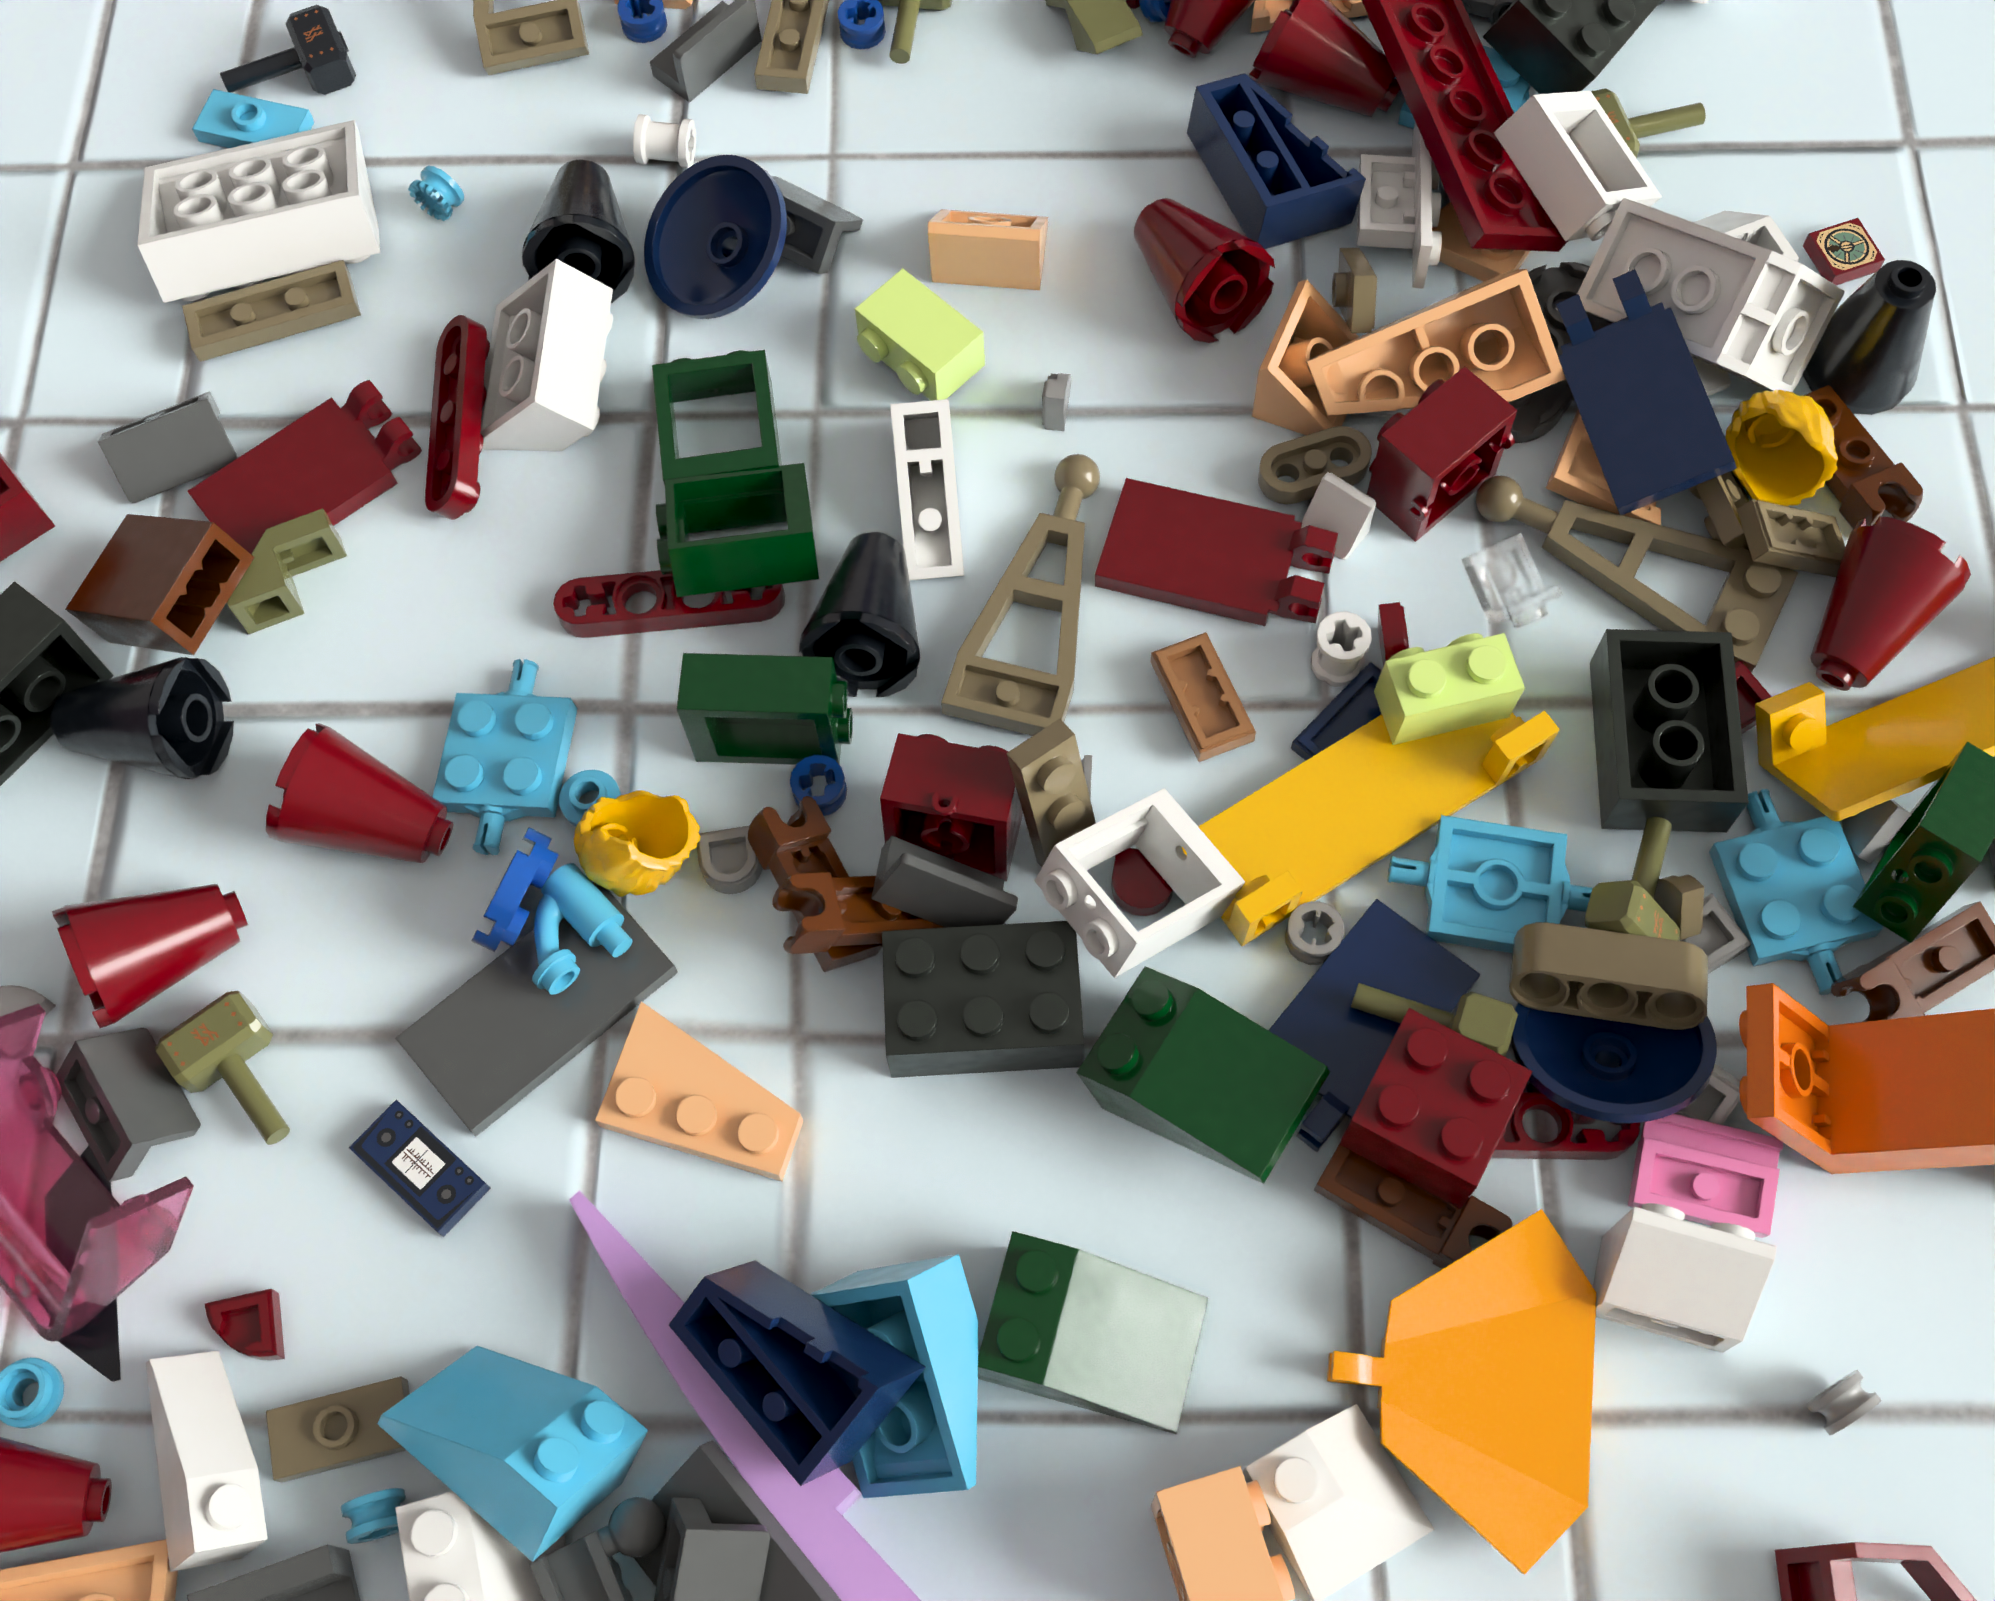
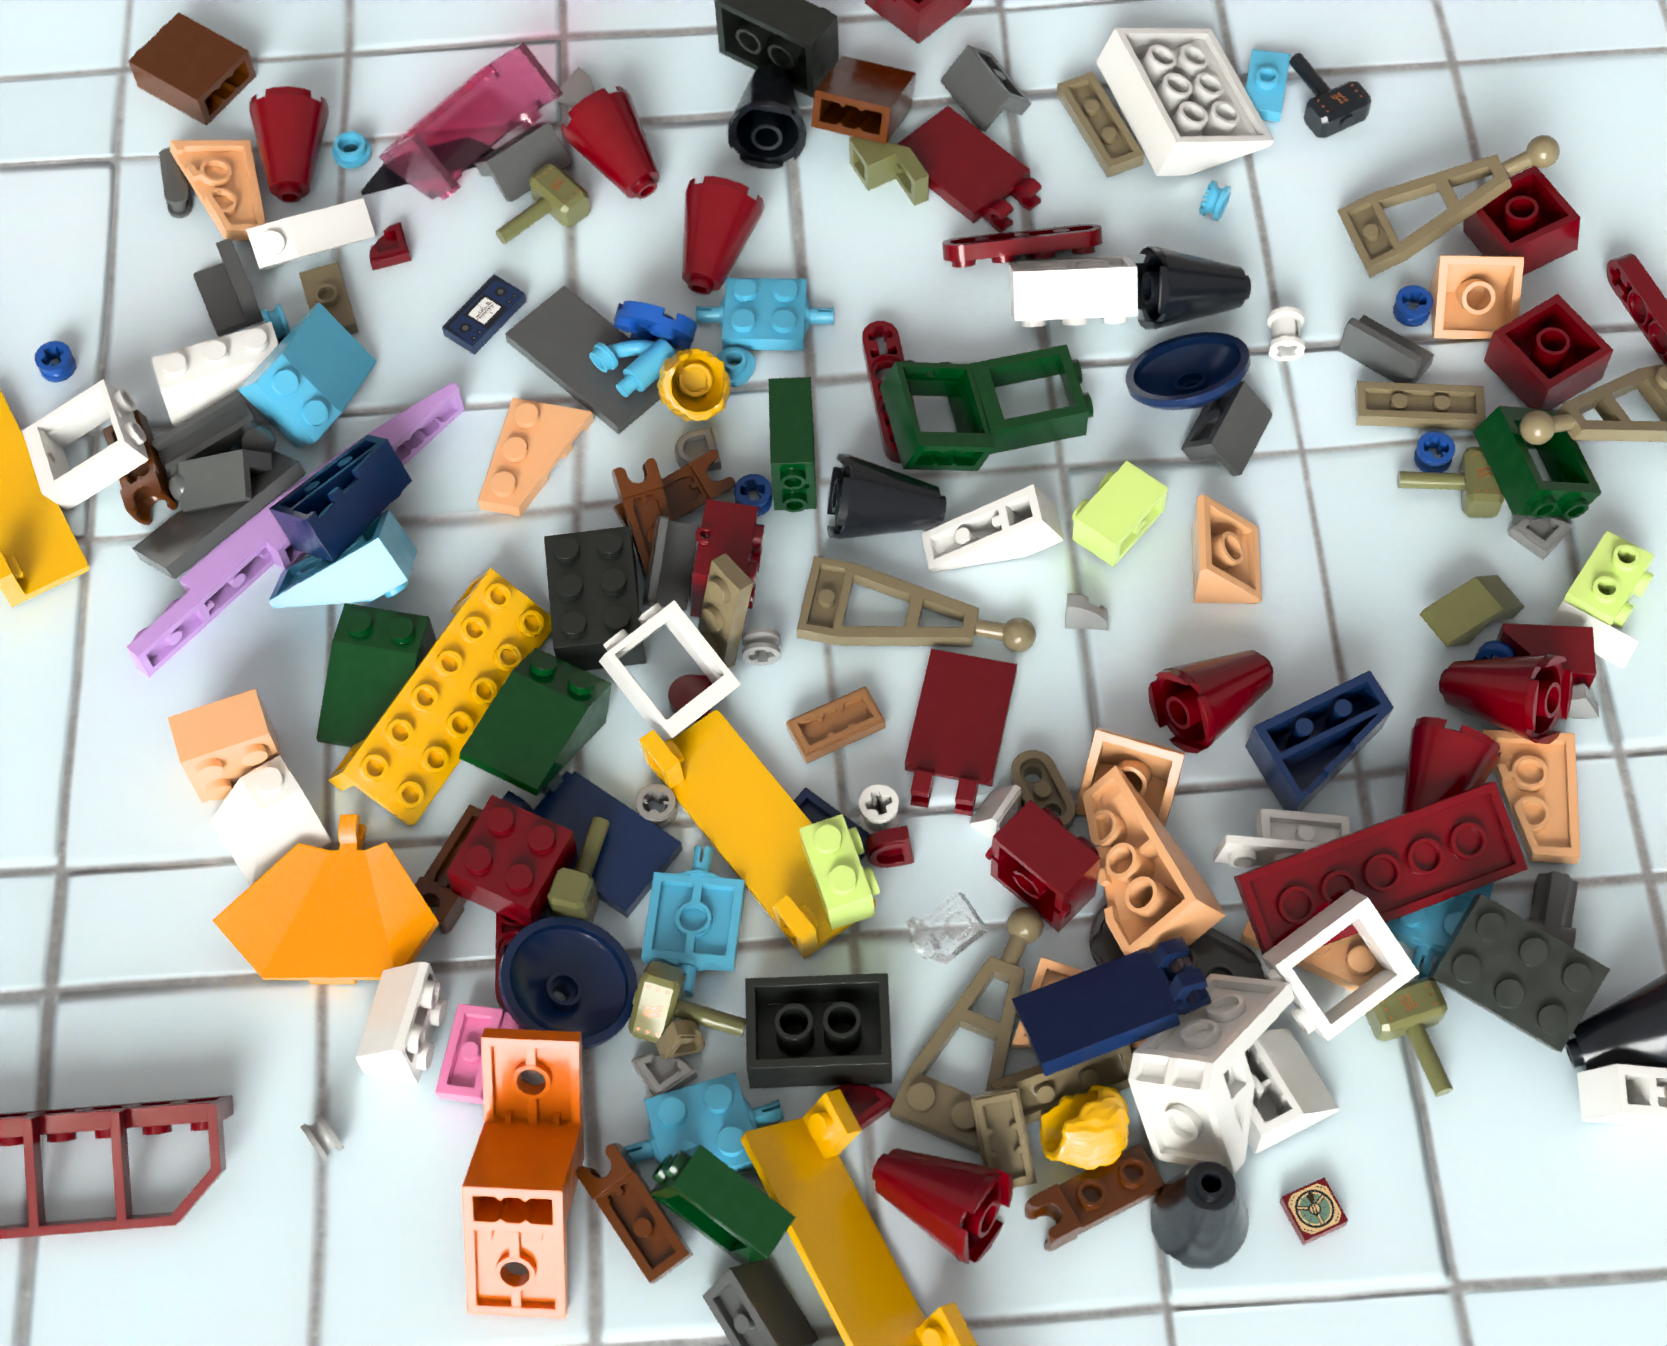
camera: 85 degrees right, 5 degrees down
dark tan plate [1332,248,1377,333] -> none
dark tan beam [1509,922,1708,1030] -> none
none -> yellow bracket [327,568,552,826]

